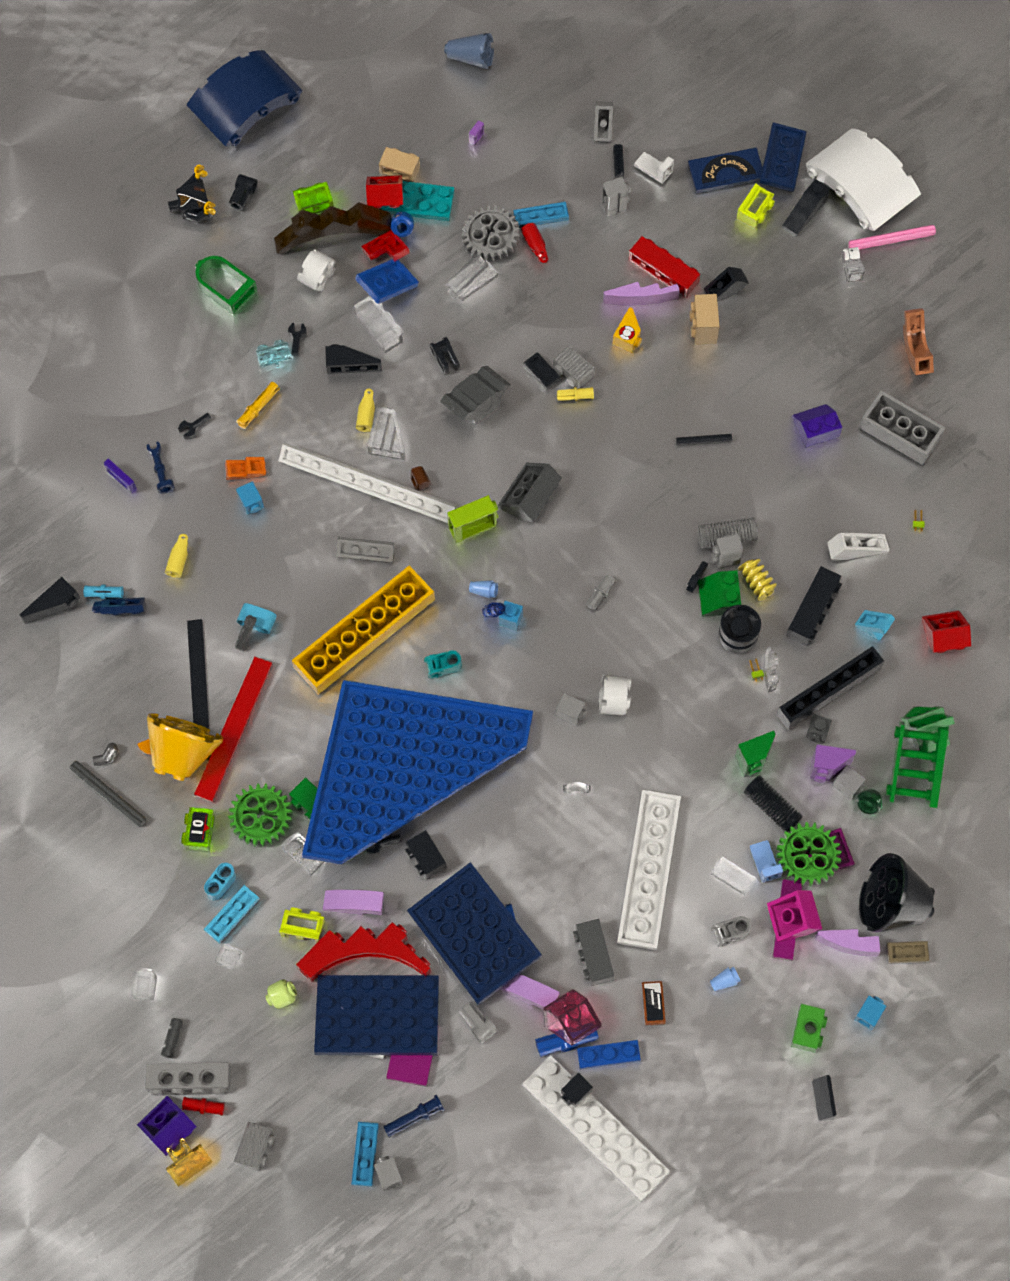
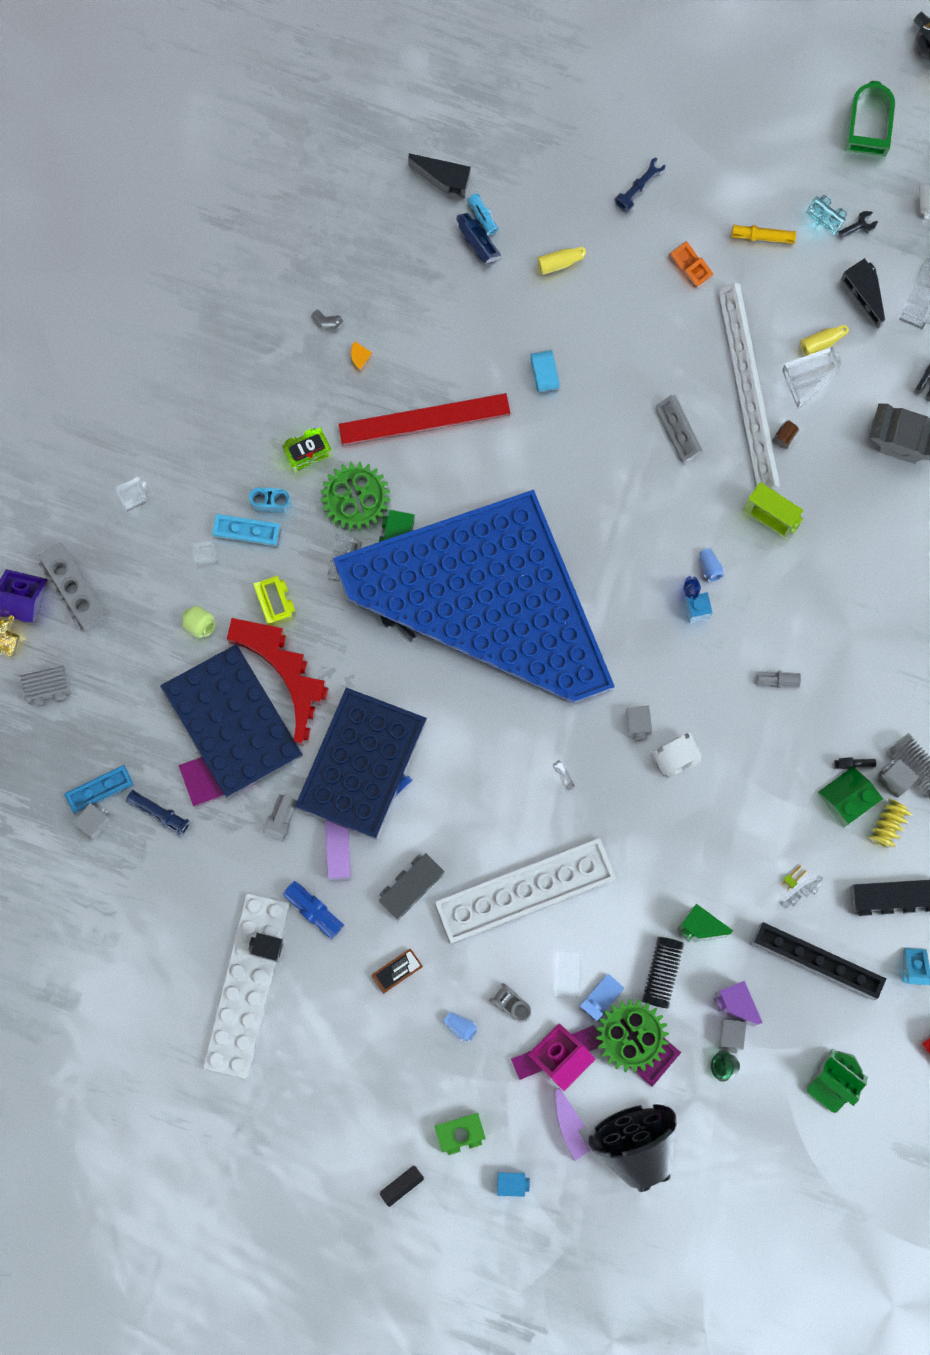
camera: 55 degrees right, 10 degrees up
dark grey axle [70,761,147,827] -> none
dark purple tile [104,458,137,493] -> none
yellow cone [147,713,223,781] -> none
dark grey axle [161,1018,183,1058] -> none
black bar [178,413,212,440] -> none
red pin [182,1097,225,1116] -> none
black piece [187,619,211,761] -> none
dark grey axle [235,615,257,651] -> none
dark azure brick [236,481,264,515] -> none
yellow brick [292,565,435,695] -> none
lavender slope [323,890,384,915] -> none
black brick [405,830,447,880] -> none
teal piece [424,650,462,679] -> none
dark grey slope [497,462,562,522] -> none
clear pink slope [543,989,602,1046] -> none
blue plate [577,1040,641,1070] -> none
black wheel [718,605,761,654] -> none
dark grey bracket [806,714,832,743] -> none
green fence [885,721,949,808] -> none
dark tan plate [886,941,930,964] -> none

